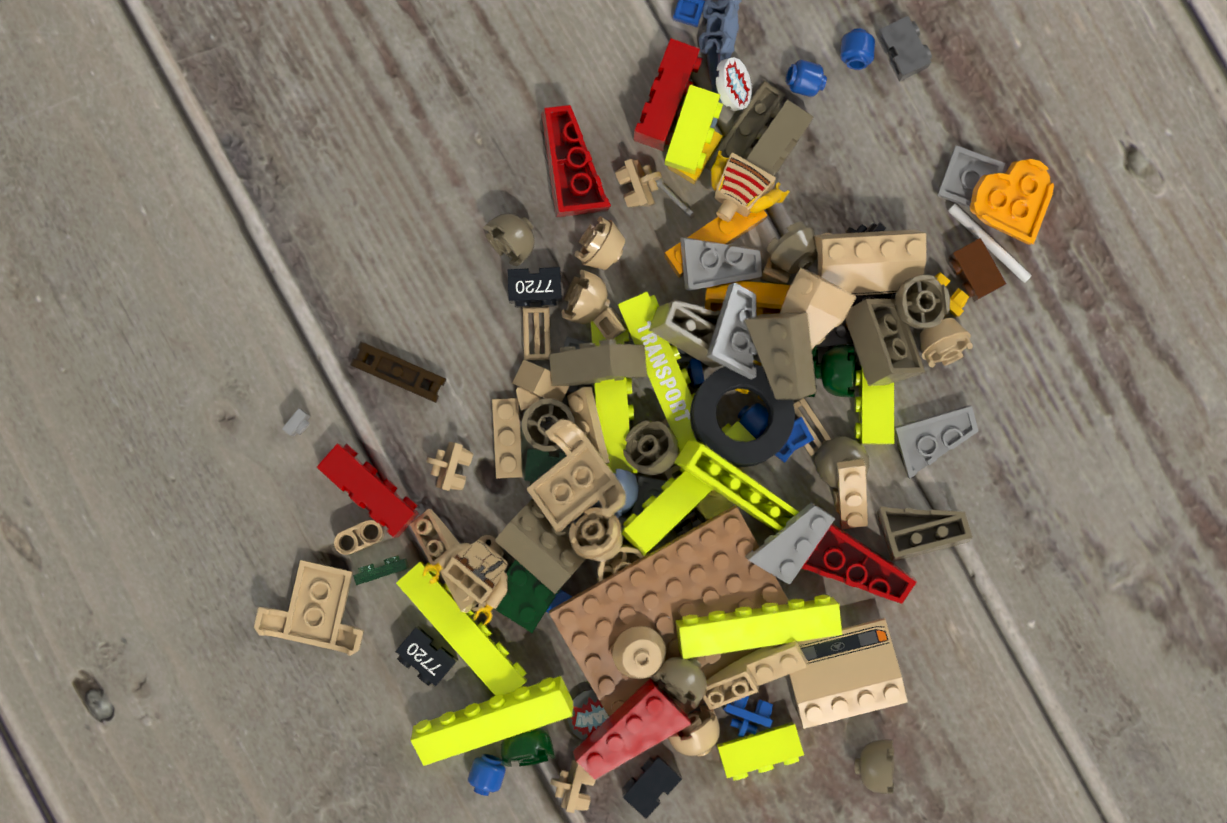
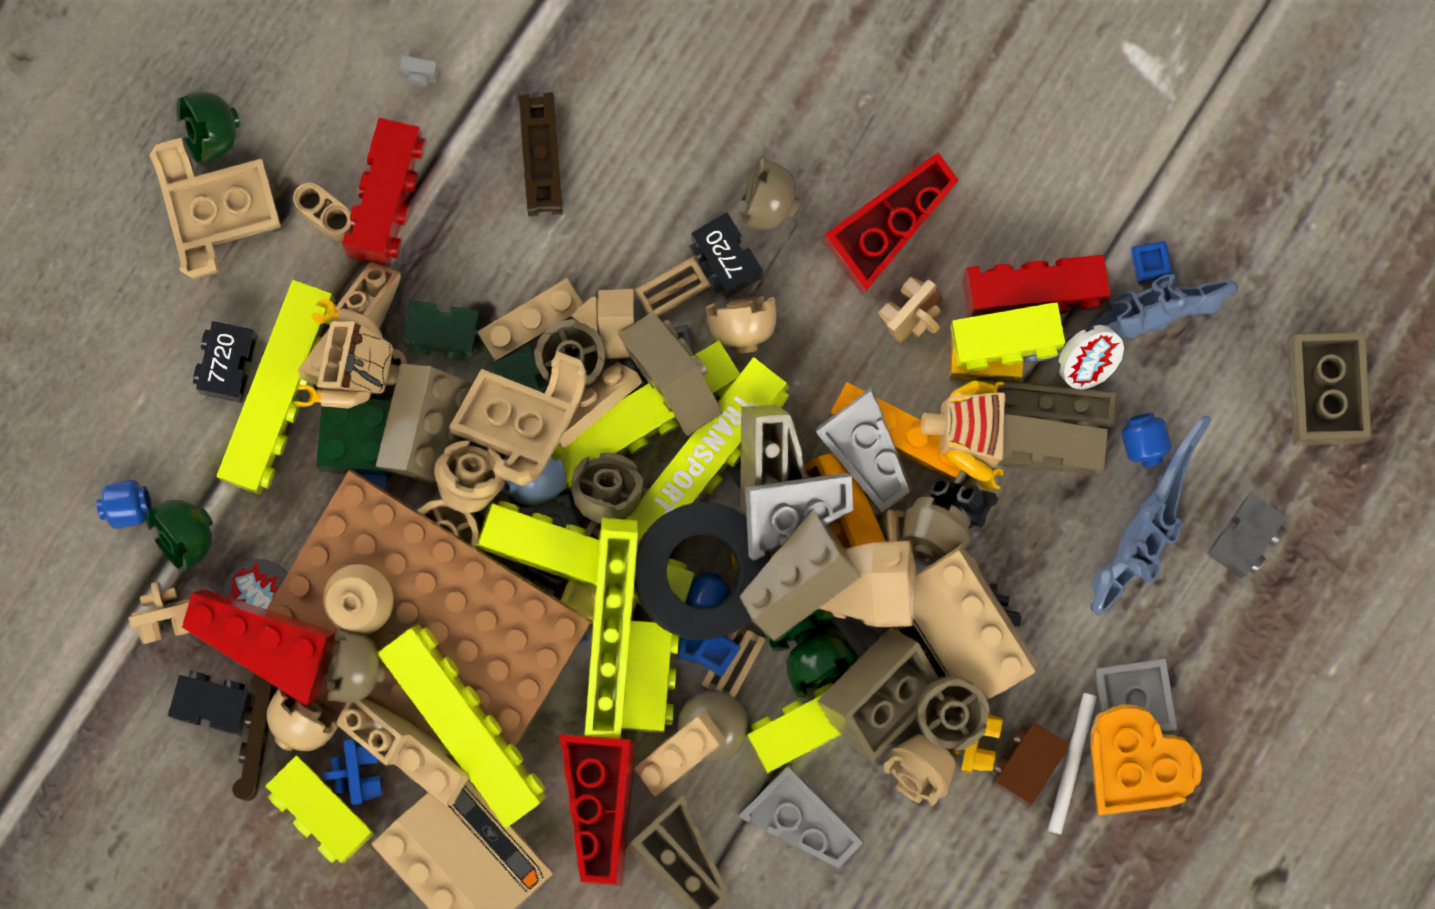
camera: 60 degrees right, 5 degrees down
clear green plate [353,555,409,586] -> none
neon yellow brick [410,676,573,766] -> none
tan hips [426,442,473,491] -> none
tan cone [574,216,625,270] -> none
tan slope [593,308,628,340] -> none
light grey hinge [656,178,695,218] -> none
blue tile [688,358,705,388] -> none
light grey wing [745,503,835,585] -> none
blue head [840,28,875,70] -> none
none -> dark green cylinder [176,91,240,163]
none -> dark brown plate [232,674,276,801]
none -> clear green brick [402,300,481,361]
none -> neon yellow brick [622,621,679,733]
none -> black hips [929,476,999,528]
none -> sand blue animal [1090,416,1211,616]

